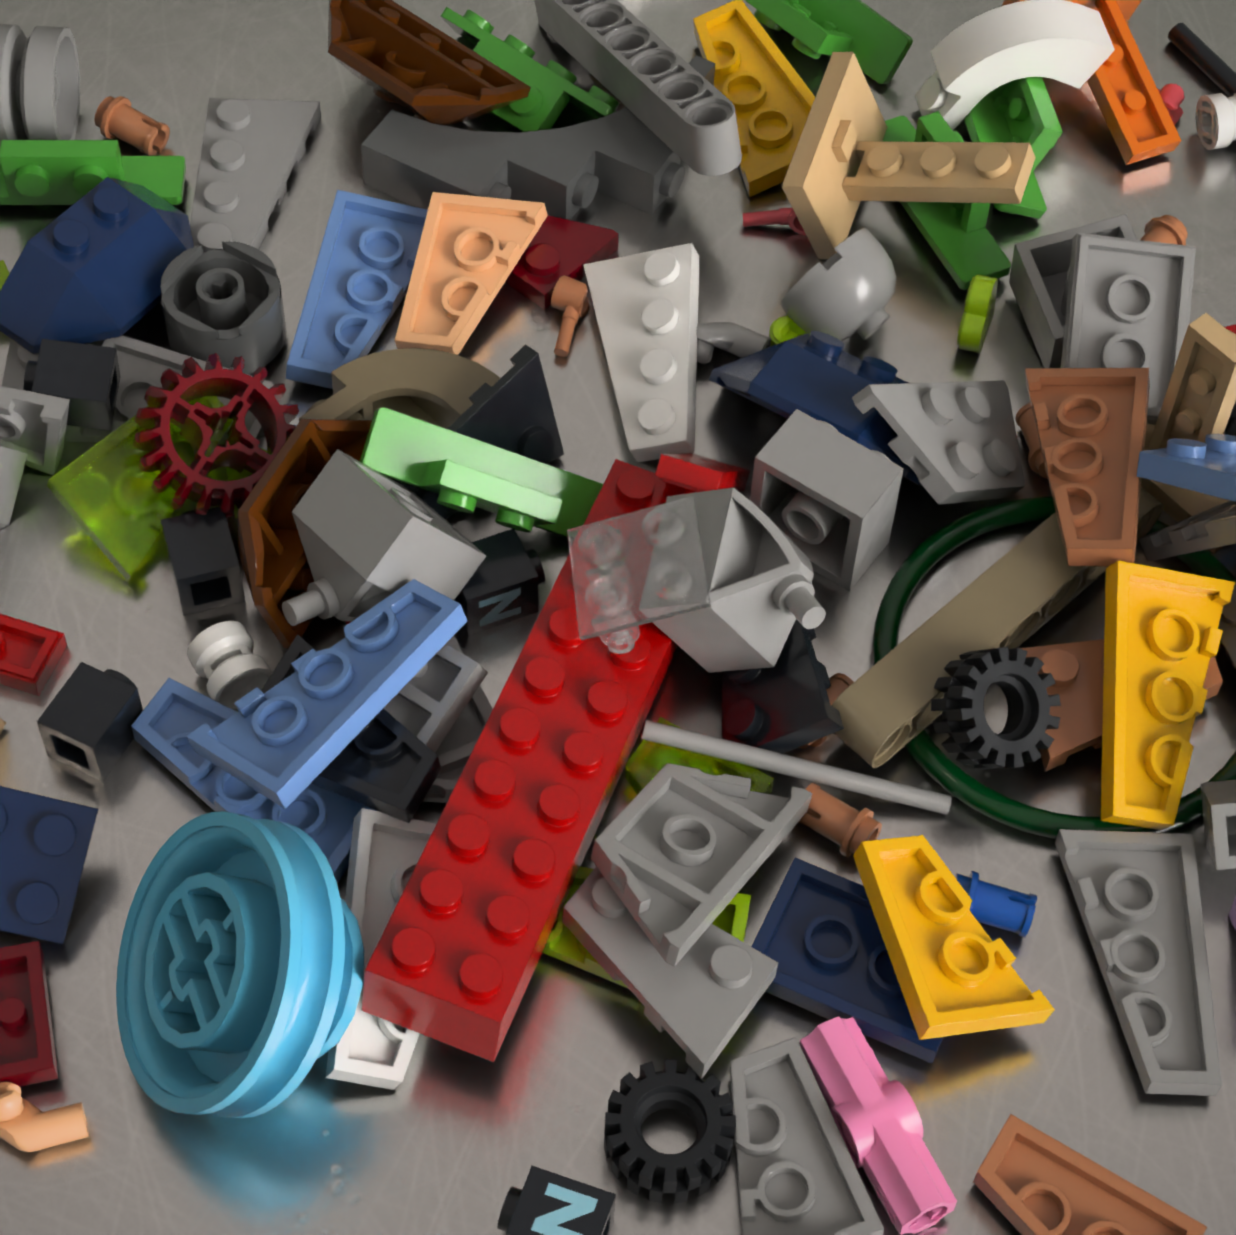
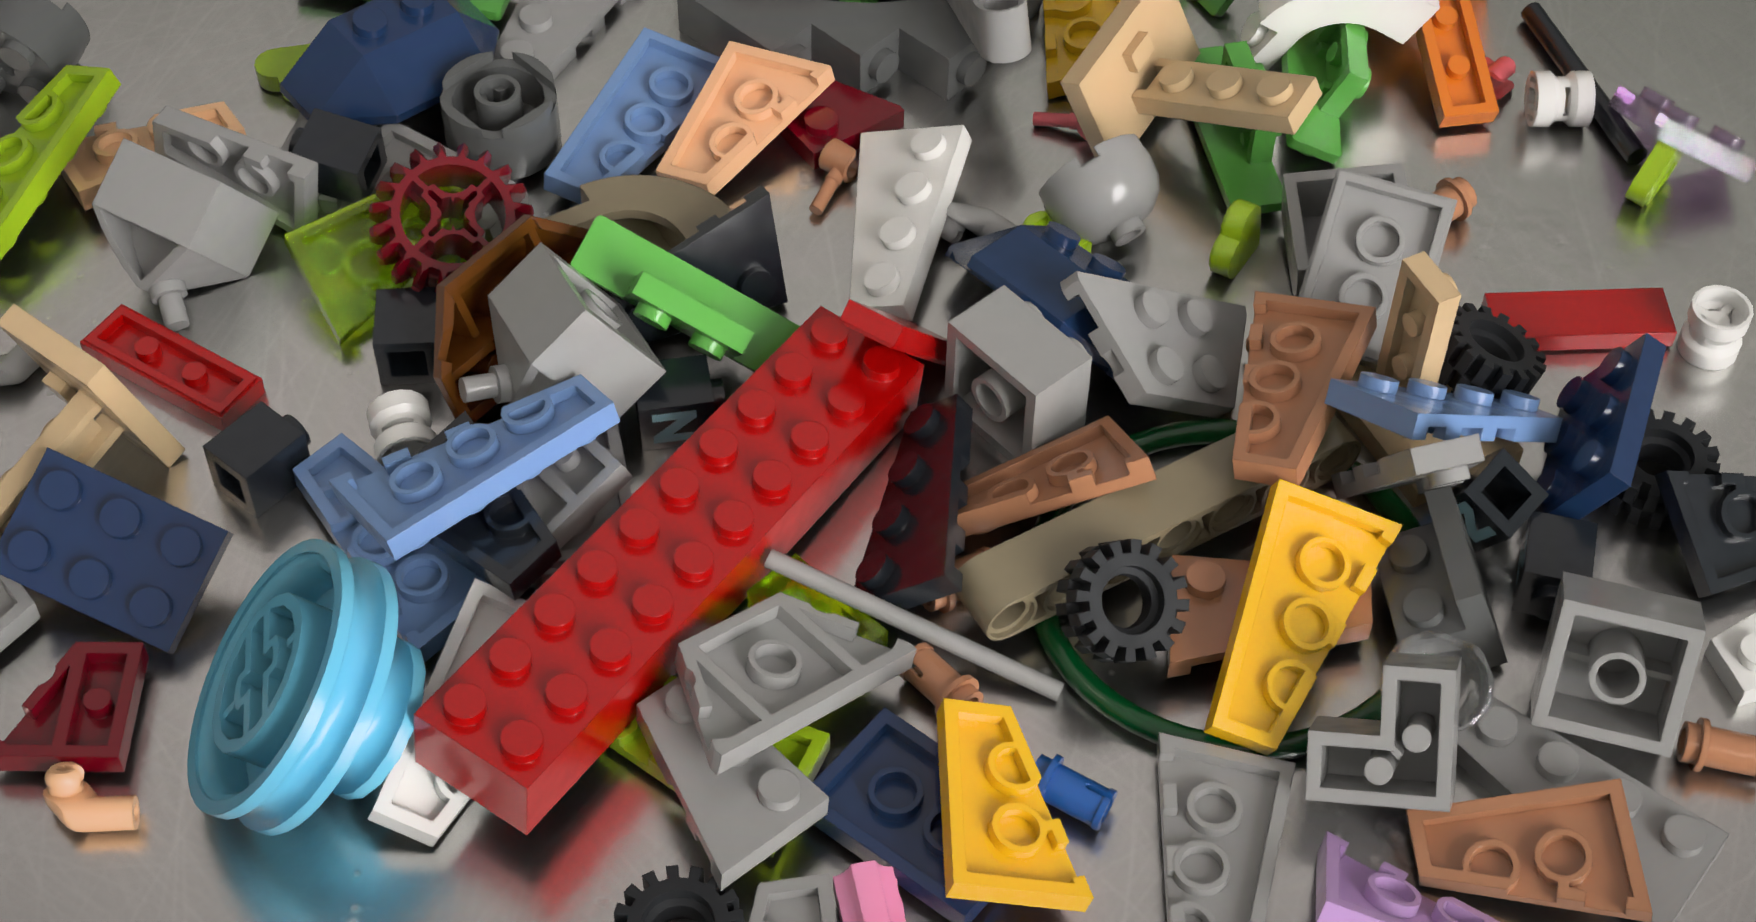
camera: 15 degrees right, 5 degrees down
clear hinge [567,496,711,654] -> none
light grey piece [640,487,826,673] -> none
none -> nougat wing [957,415,1157,537]

